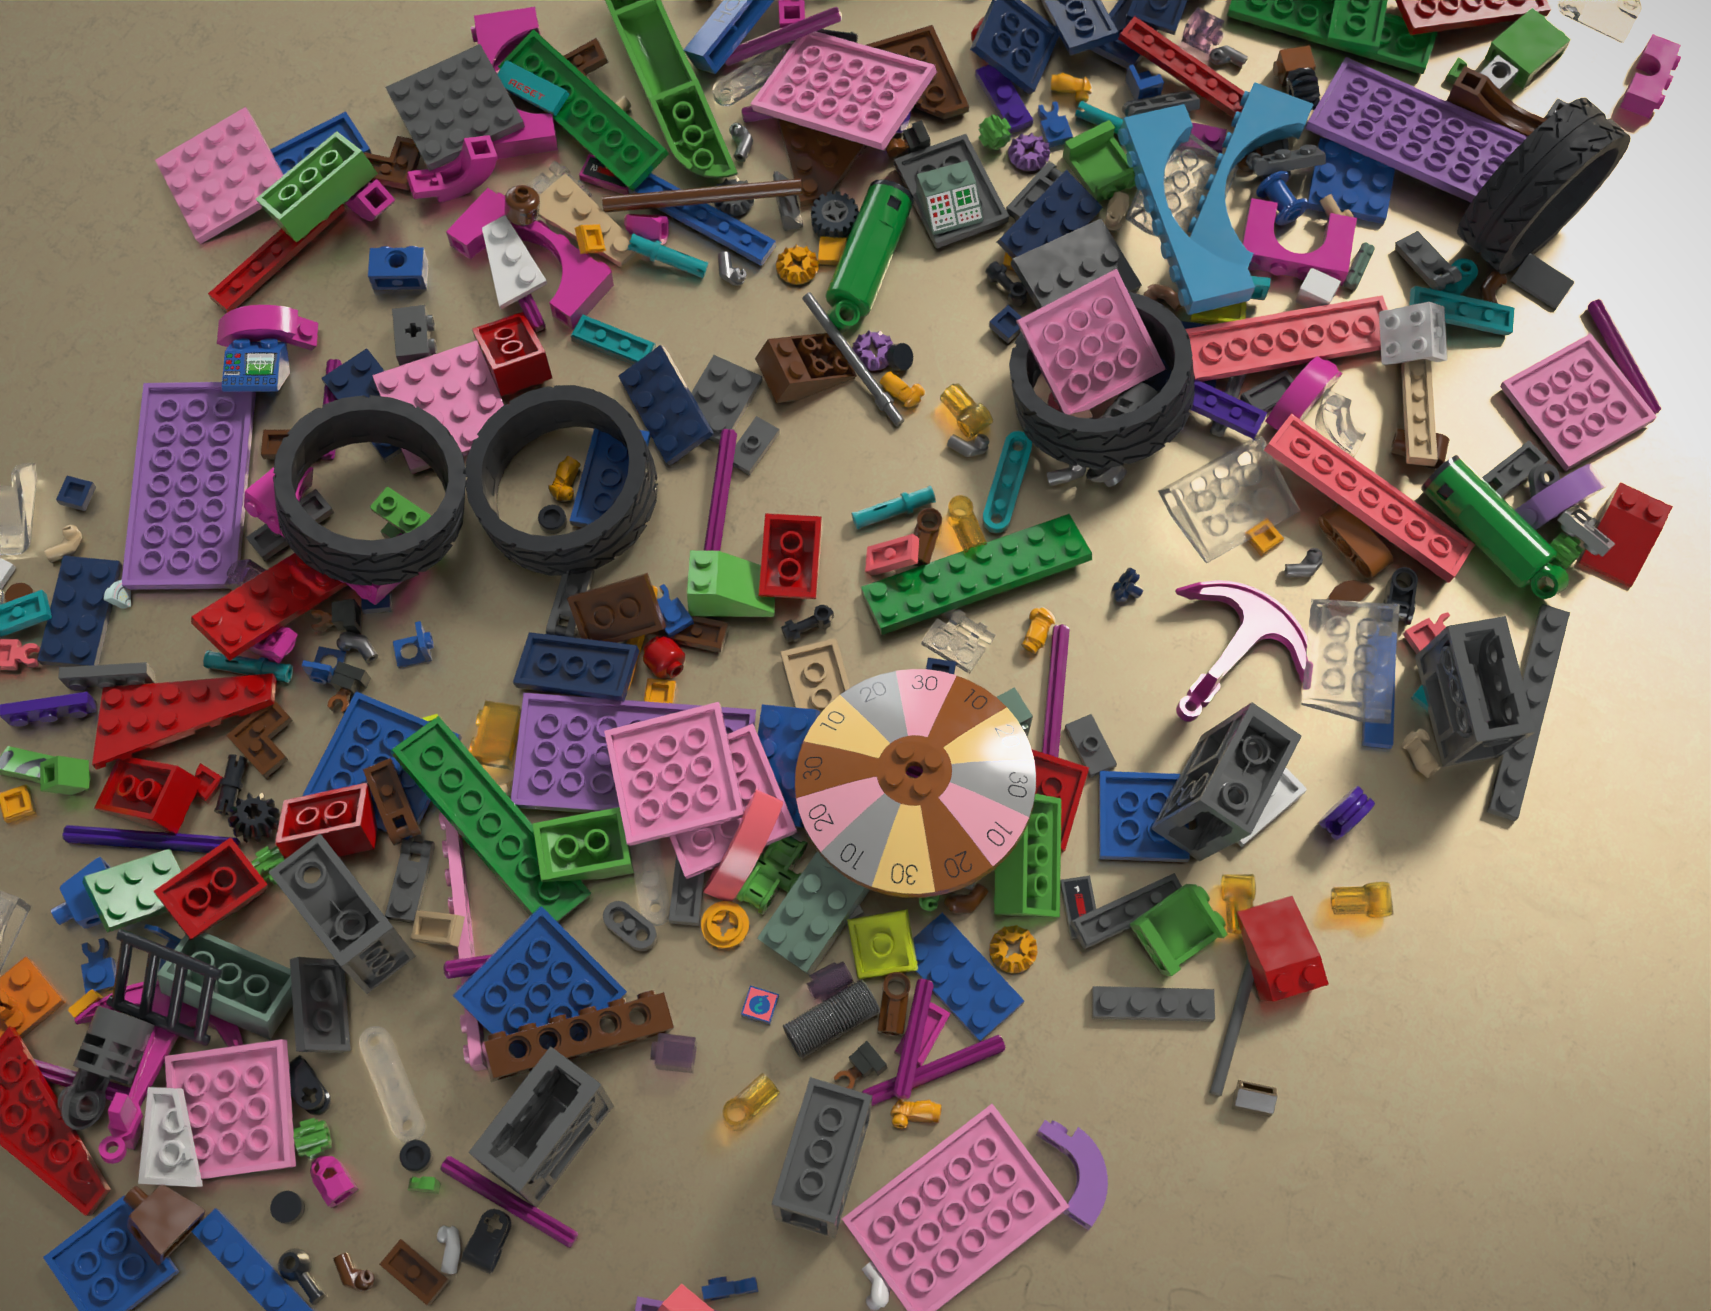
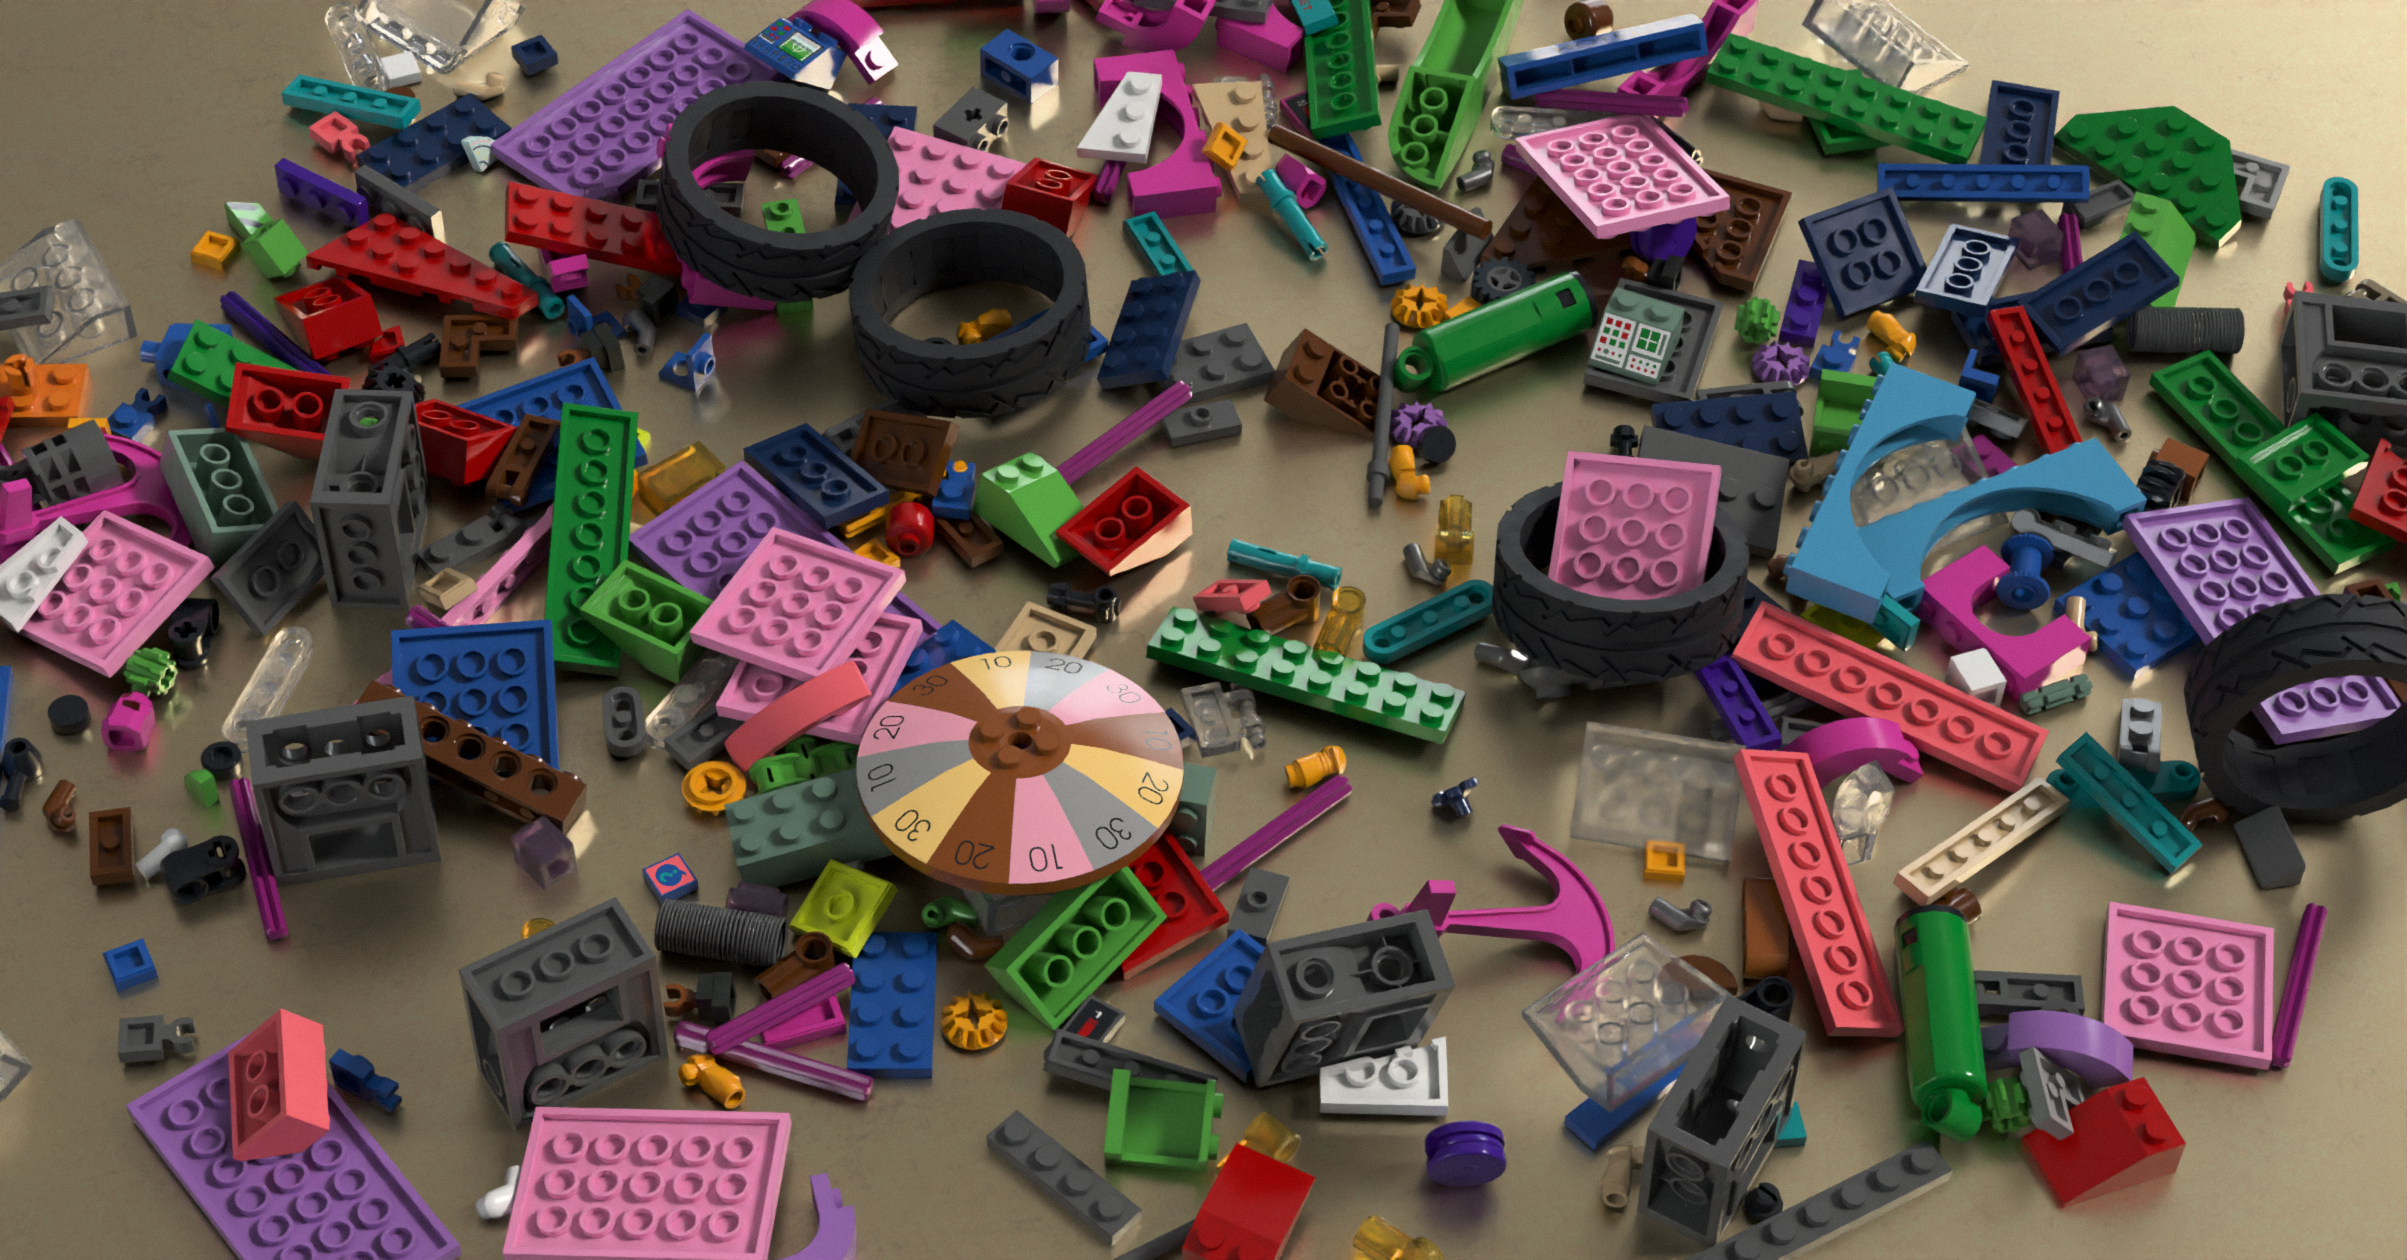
camera: 40 degrees right, 20 degrees down
black bar [106,929,223,1046] -> none
reddish brown head [504,185,540,226] -> none
flat silver arm [718,252,747,286] -> none
white bracket [1379,302,1447,365] -> none

